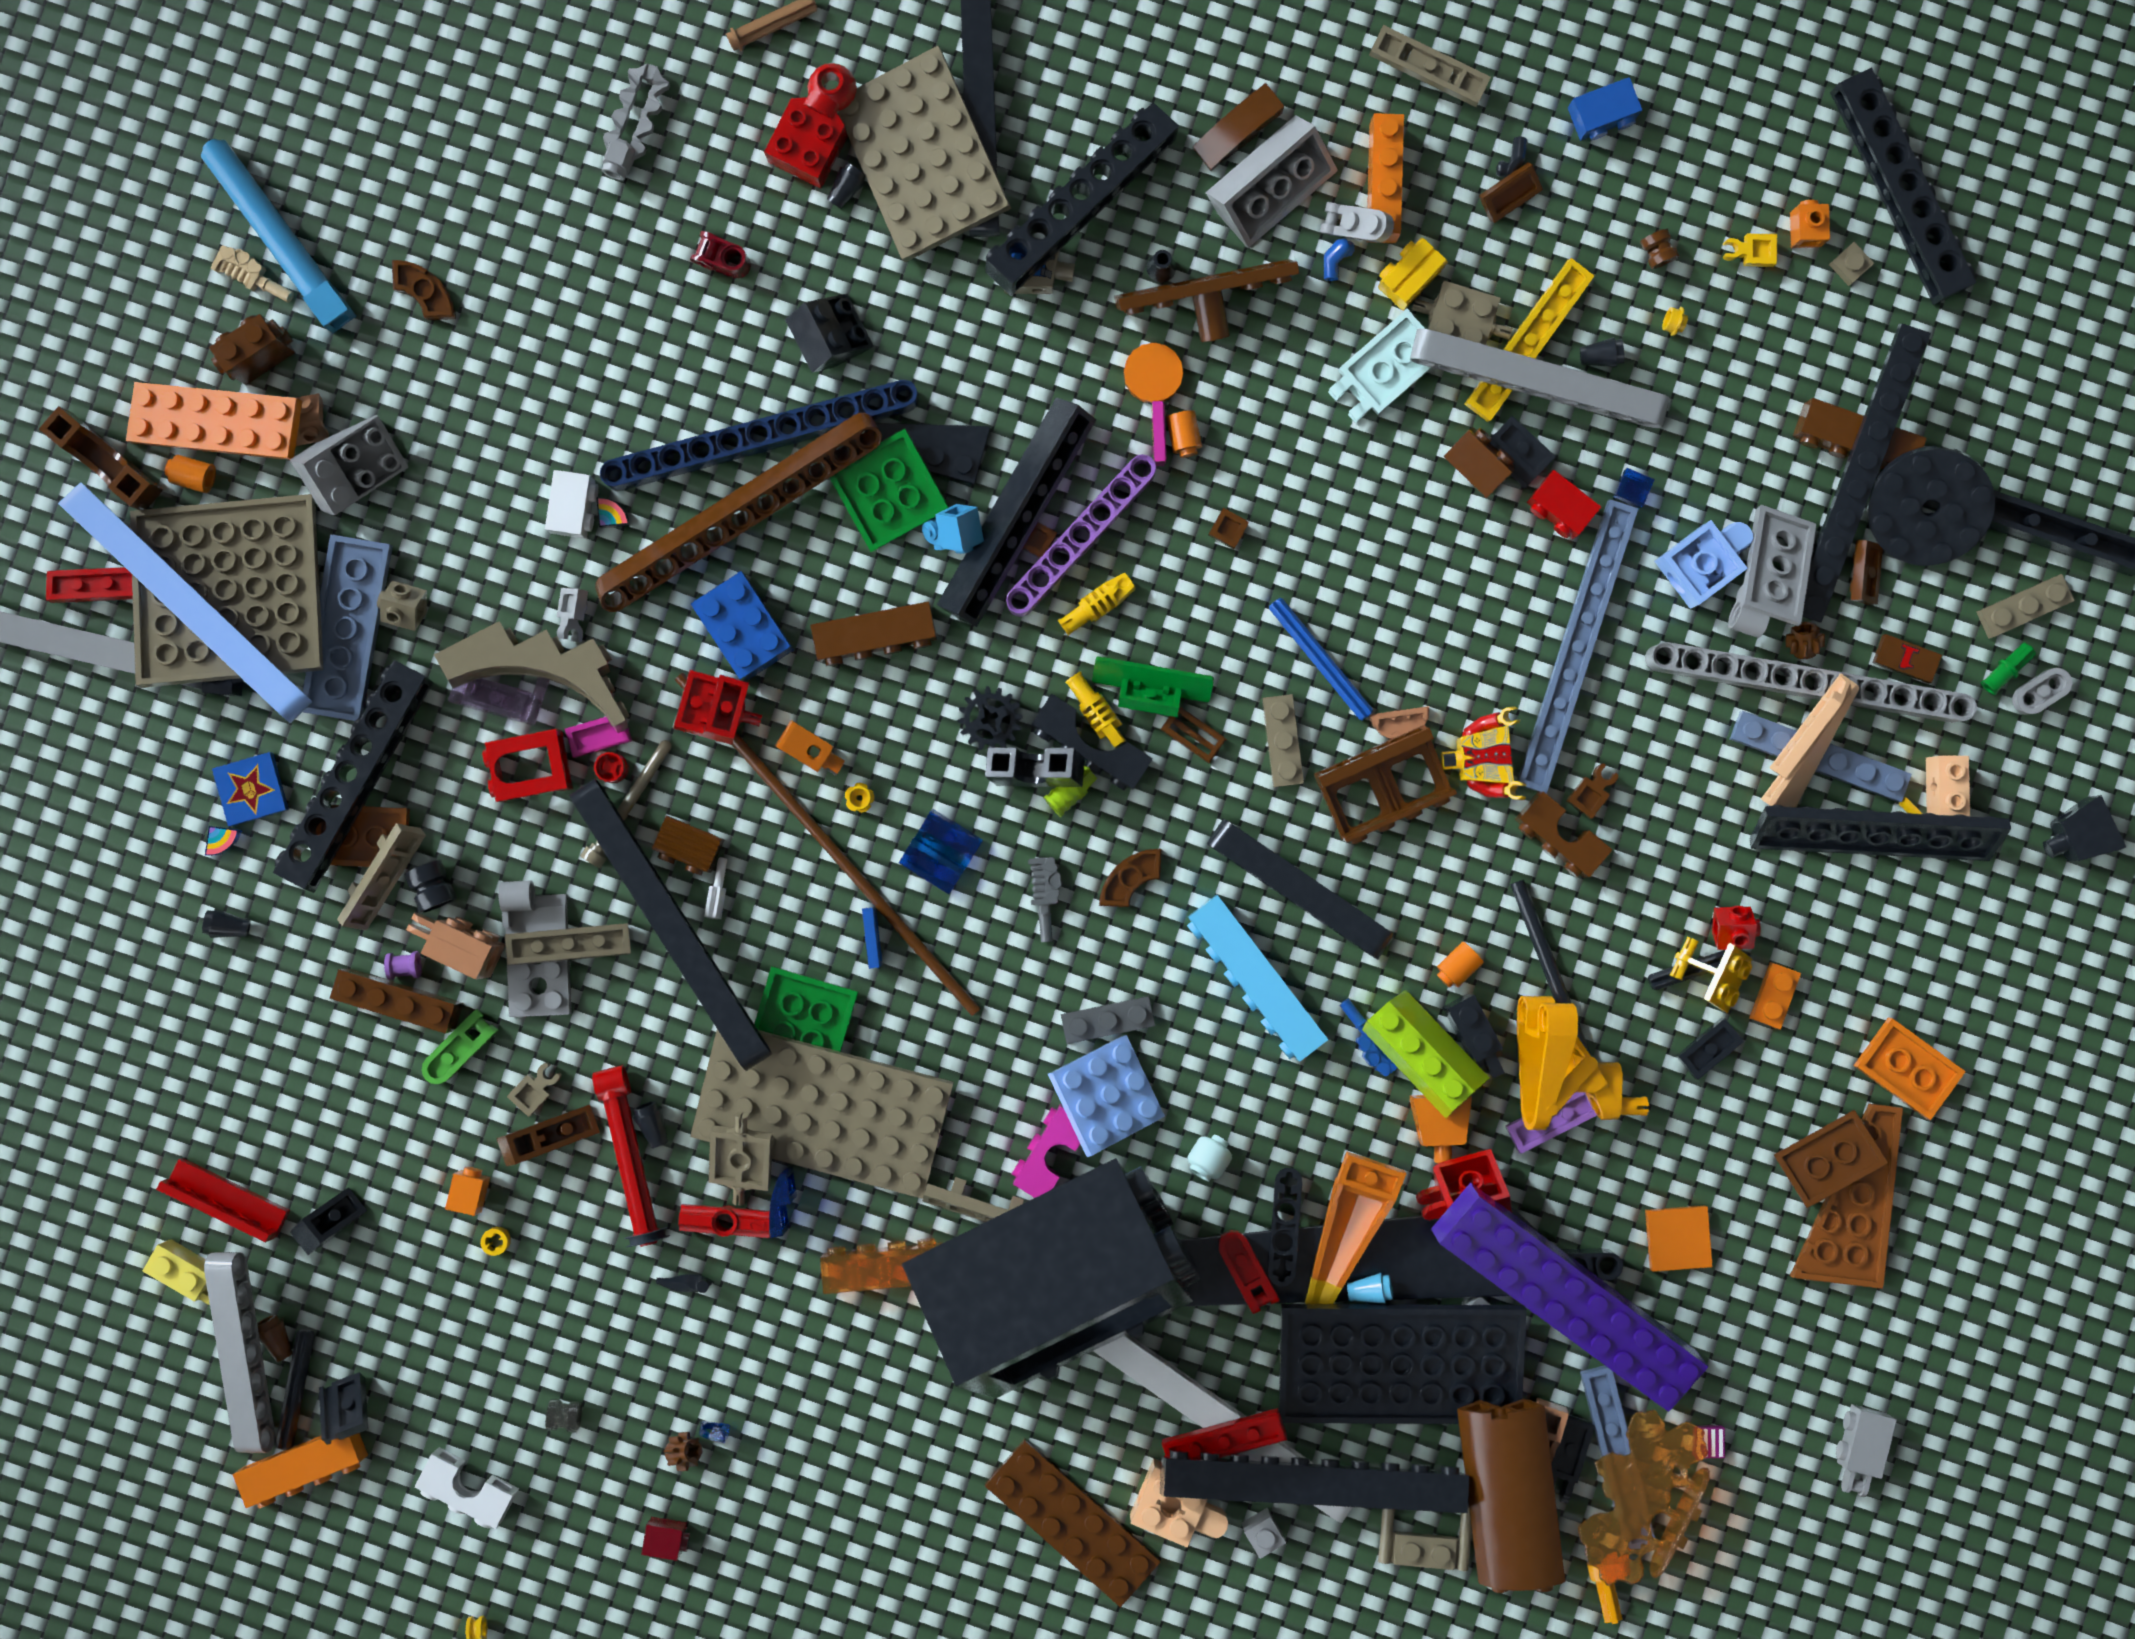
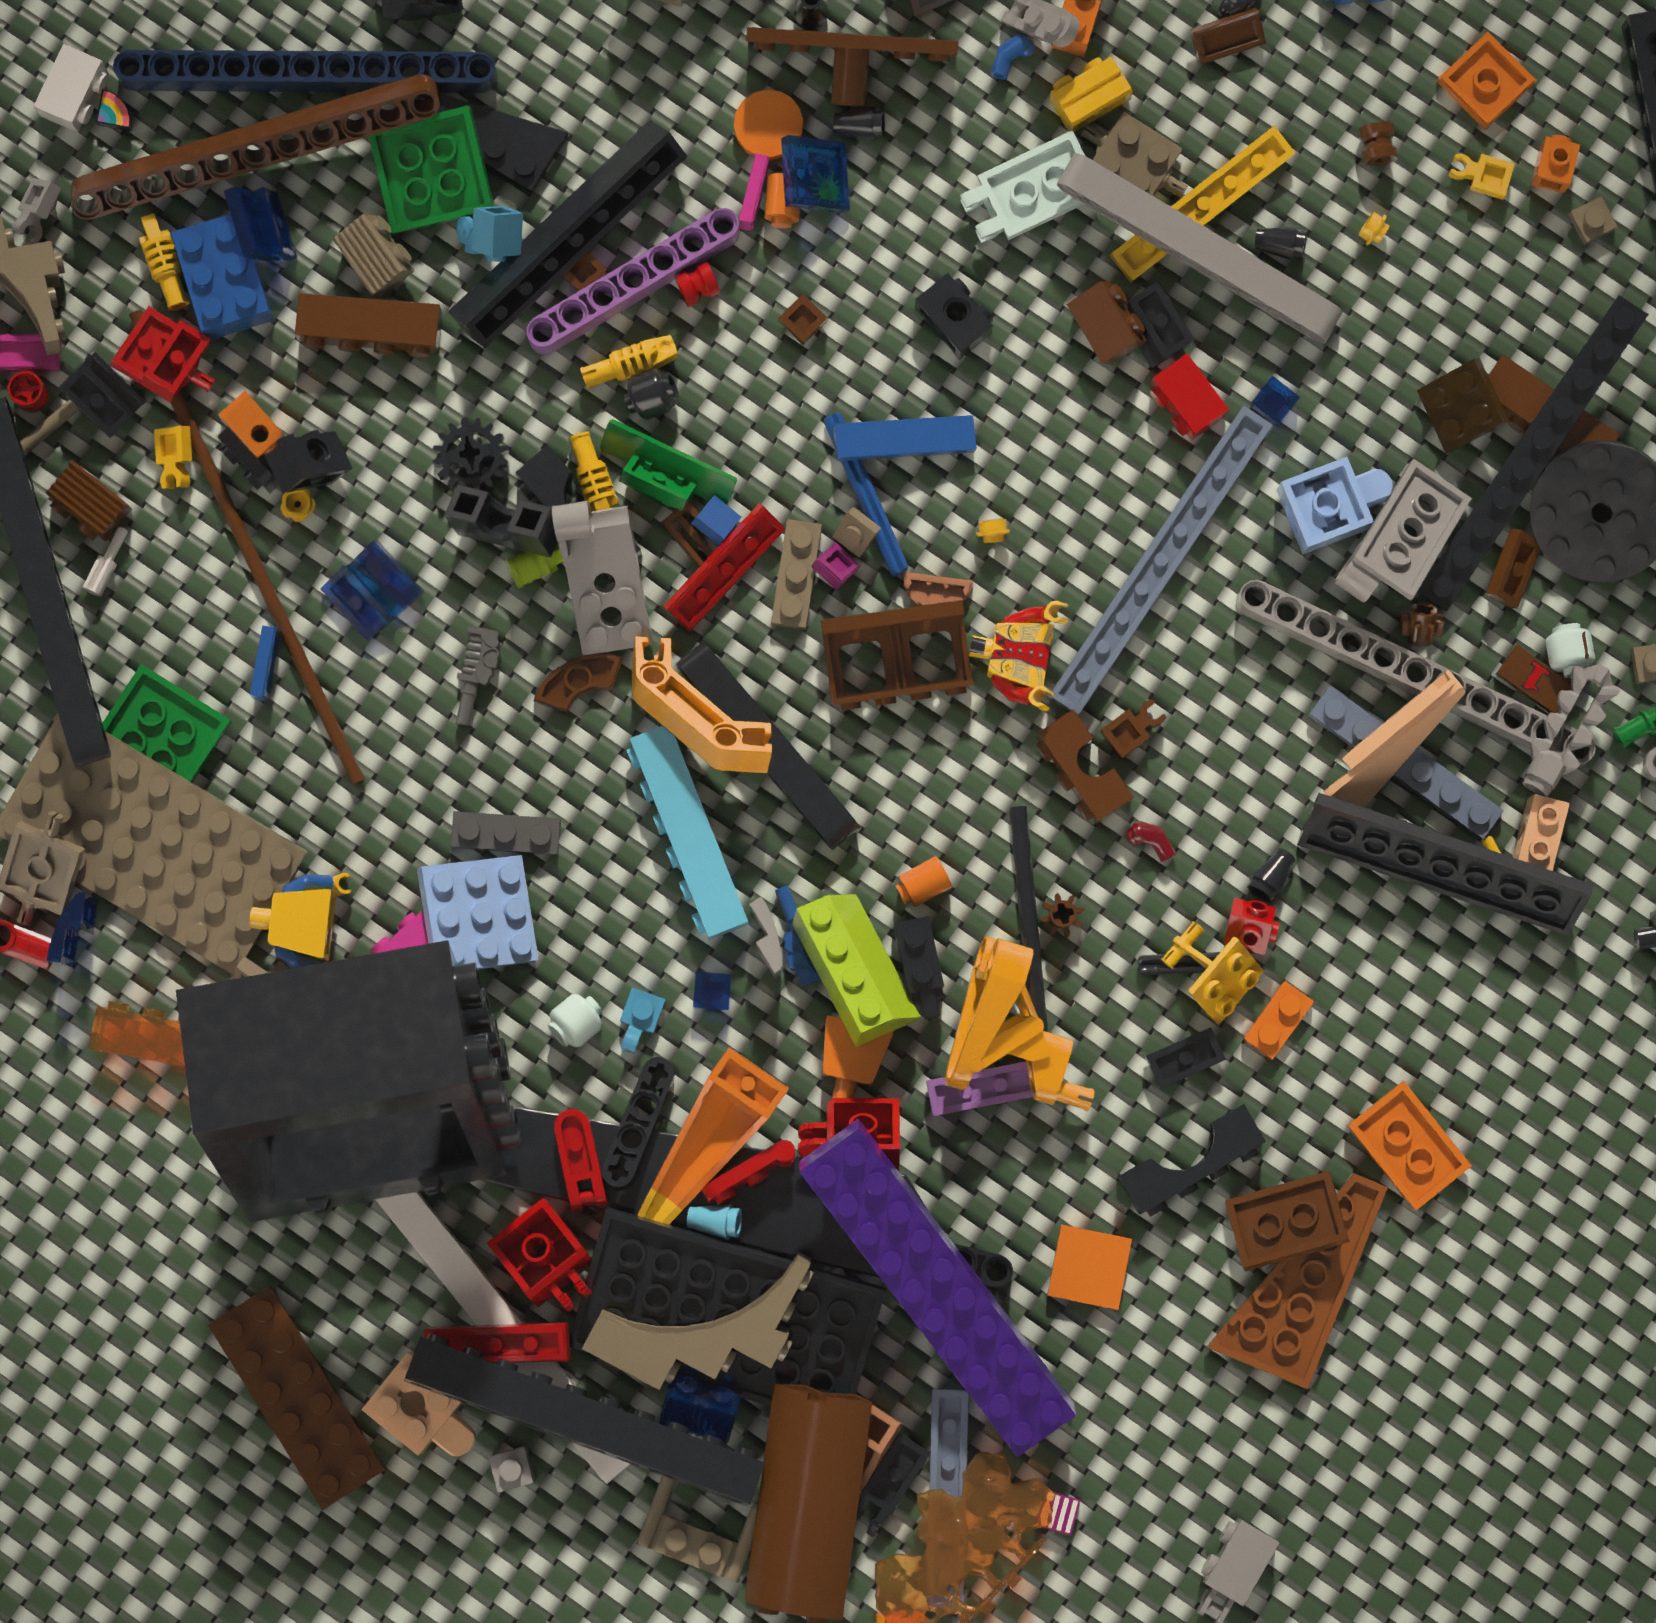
camera: 15 degrees right, 5 degrees down
none -> black plate [58,351,146,438]
none -> yellow hinge [139,213,190,311]
none -> yellow plate [154,426,192,489]
none -> black plate [217,427,279,493]
none -> clear blue slope [224,186,297,261]
none -> yellow torso [249,873,351,968]
none -> black brick [265,430,353,494]
none -> dark tan brick [333,214,414,297]
none -> red hinge [487,1197,592,1312]
none -> light grey hinge [552,501,653,656]
none -> dark tan arch [582,1252,814,1390]
none -> dark azure plate [620,987,666,1054]
none -> black head [624,368,679,420]
none -> light orange piece [632,636,772,773]
none -> clear blue brick [659,1375,742,1445]
none -> red tile [663,503,786,632]
none -> red wheel [674,261,720,307]
none -> blue tile [691,495,741,545]
none -> clear blue plate [693,971,732,1011]
none -> red plate [701,1140,795,1205]
none -> light grey slope [750,897,781,978]
none -> clear blue tile [781,135,850,213]
none -> magenta tile [811,542,861,590]
none -> dark tan plate [832,507,881,558]
none -> black cone [833,106,885,141]
none -> blue tile [833,415,977,461]
none -> black brick [914,273,993,360]
none -> yellow plate [976,519,1010,543]
none -> reddish brown gear [1040,893,1084,938]
none -> black arch [1117,1104,1266,1217]
none -> dark red arm [1126,821,1177,863]
none -> black cone [1247,848,1295,903]
none -> dark brown plate [1417,358,1509,453]
none -> orange tile [1437,32,1537,130]
none -> light grey sword [1522,664,1620,797]
none -> light aqua head [1546,623,1595,678]

